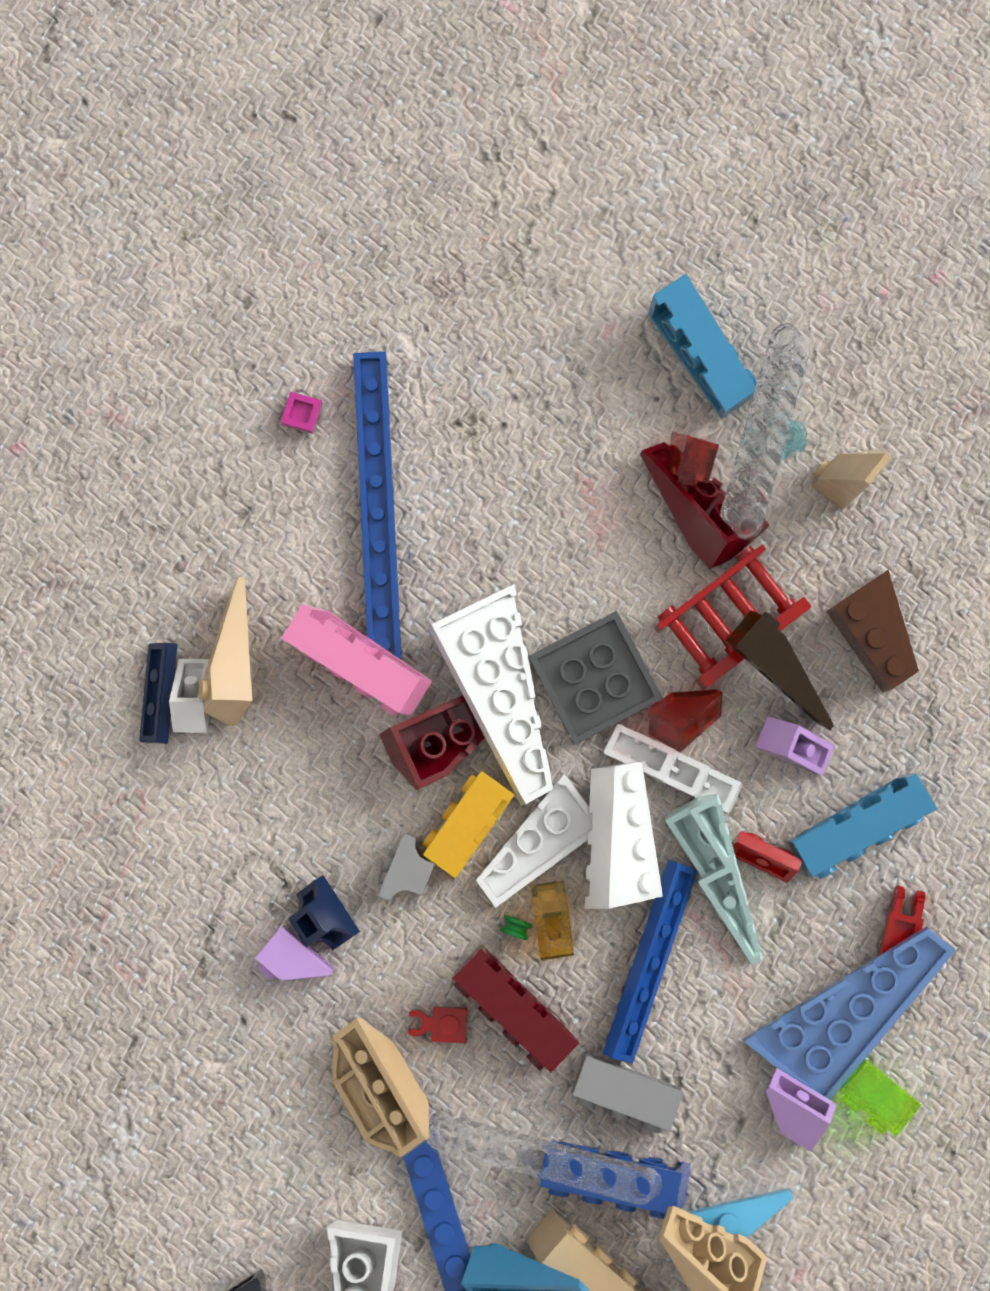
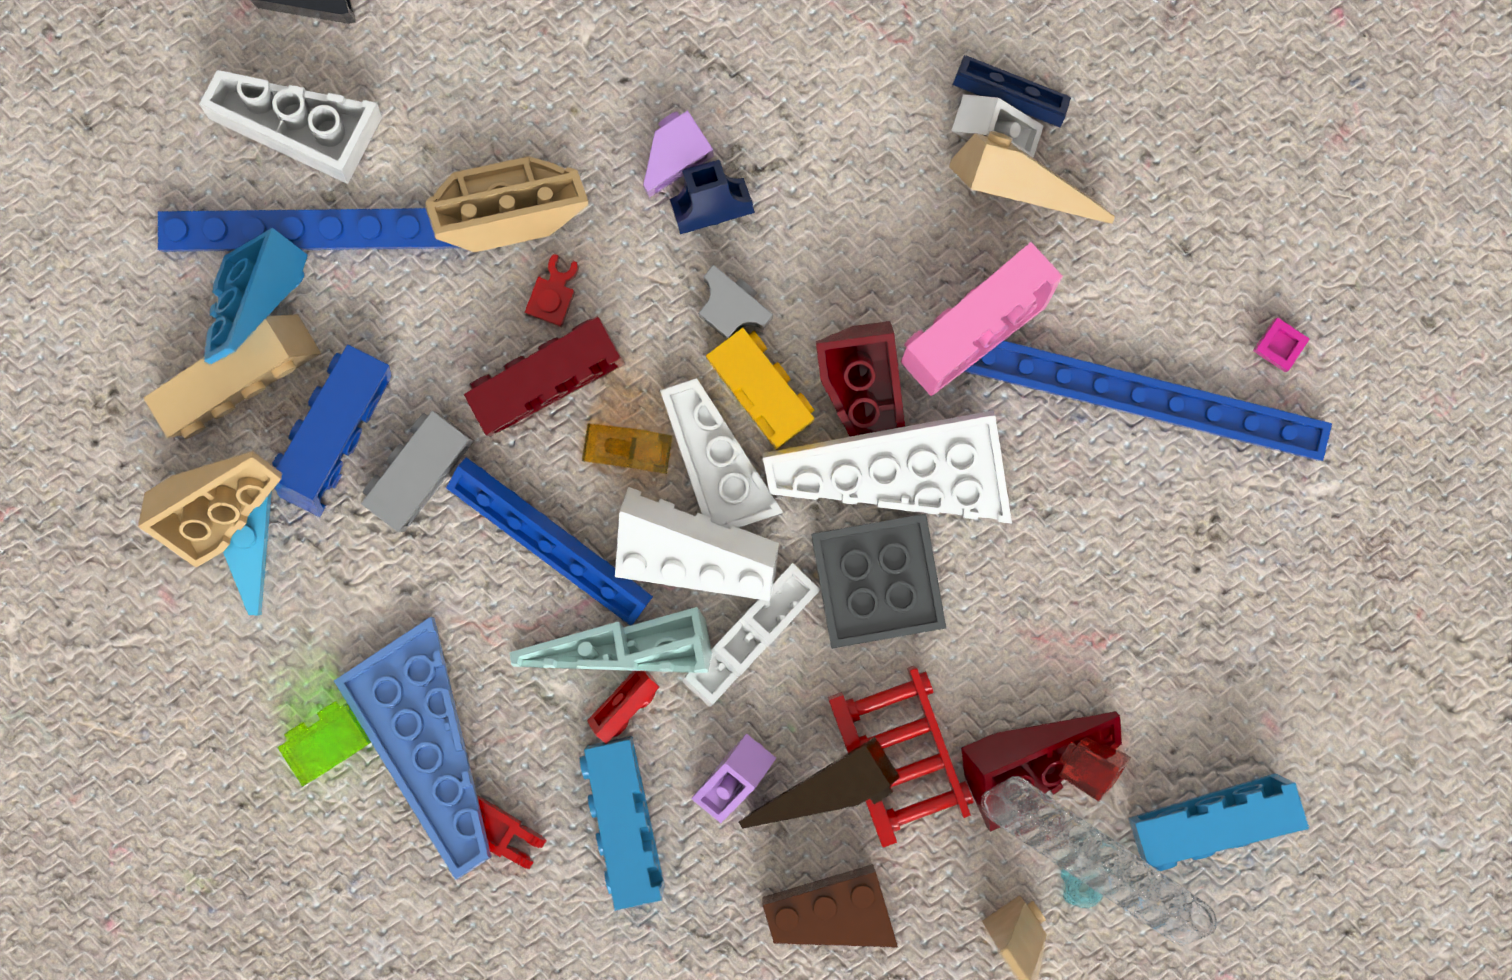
camera: 105 degrees right, 5 degrees up
clear beam [427,1115,662,1205] -> none
green bush [499,915,533,940] -> none
clear red slope [648,689,723,753] -> none
lavender slope [766,1068,837,1151] -> none

